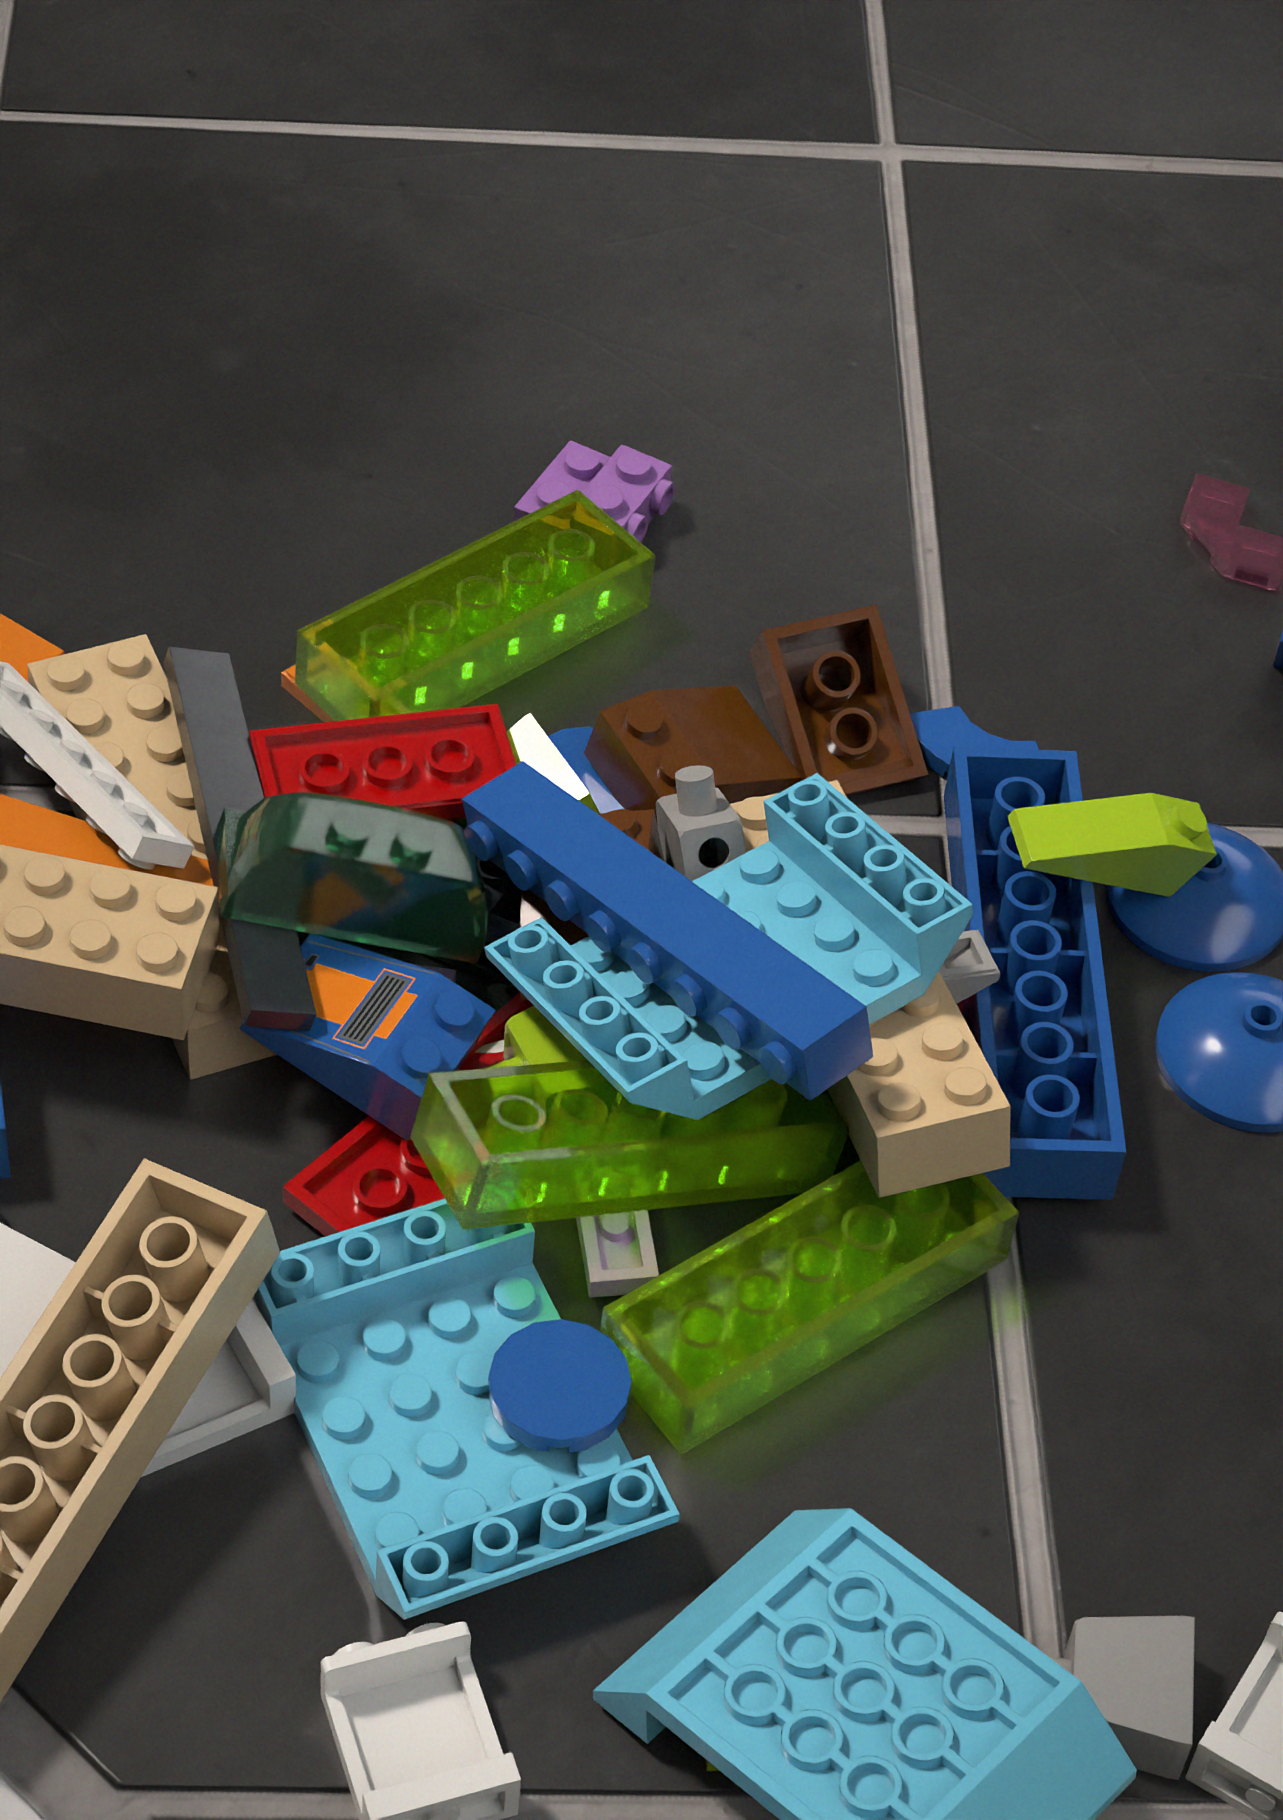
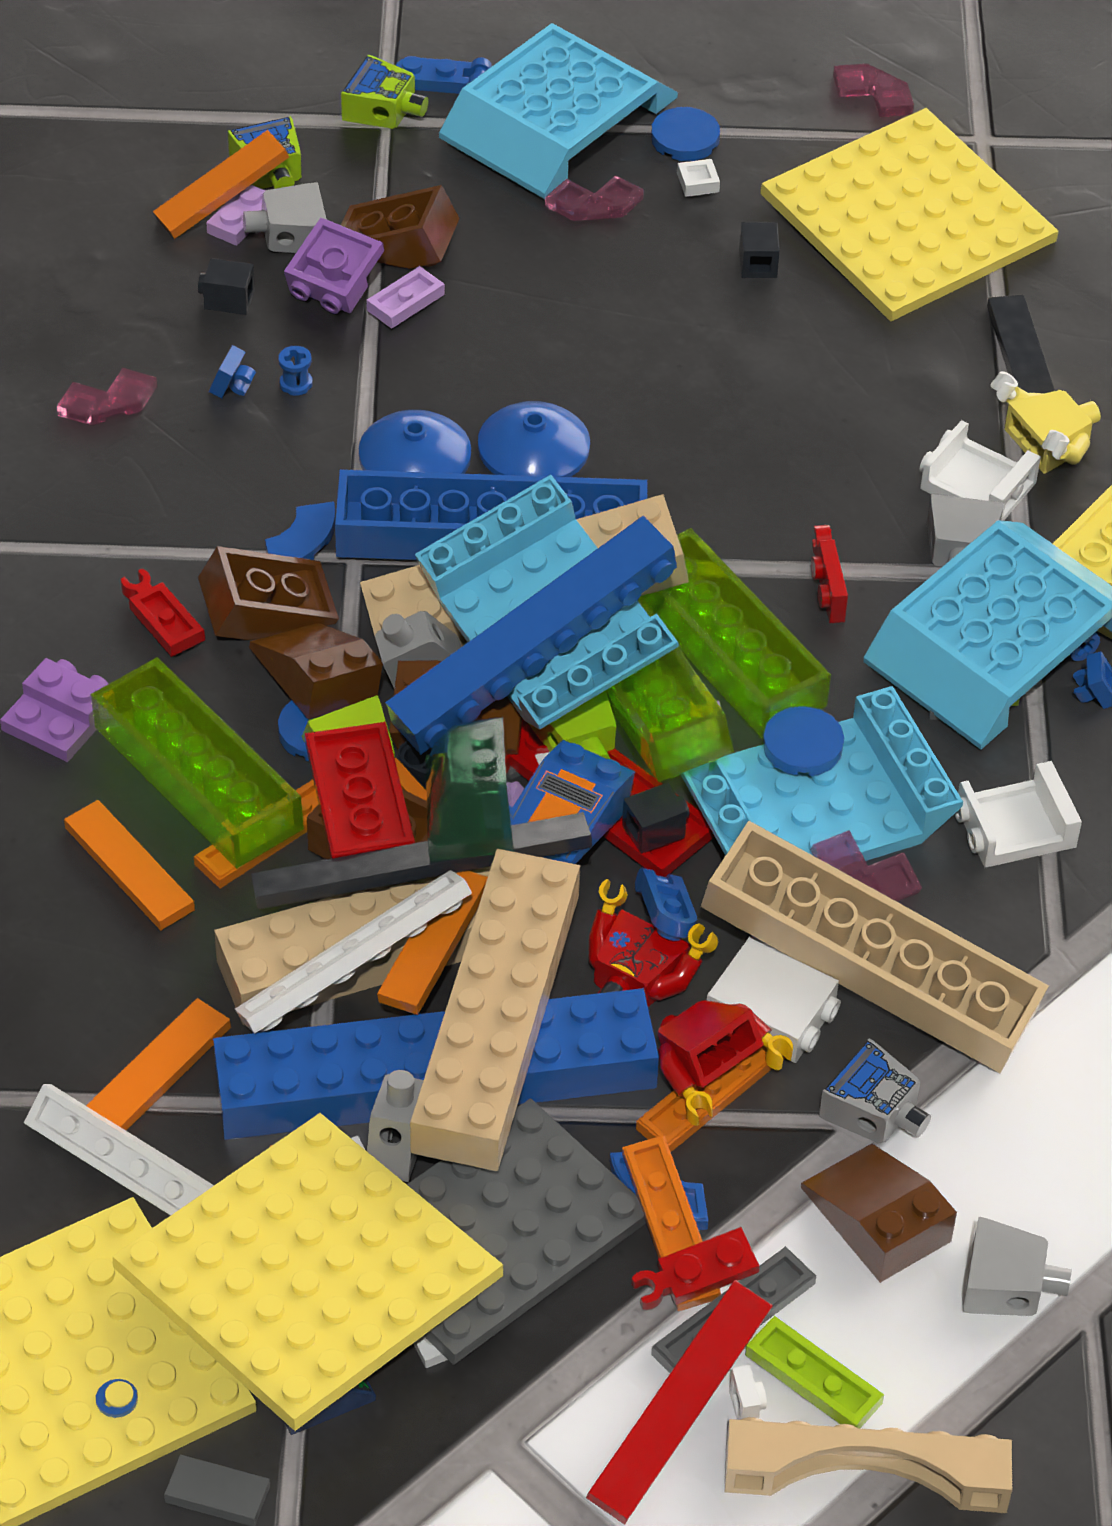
camera: 85 degrees left, 0 degrees up
lime slope [1007,793,1217,897] -> none
none -> orange tile [64,800,195,931]
none -> red plate [121,569,205,657]
none -> red torso [588,879,718,1007]
none -> black brick [622,782,690,854]
none -> blue plate [635,868,697,941]
none -> clear pink tile [810,830,922,902]
none -> red plate [811,525,848,623]

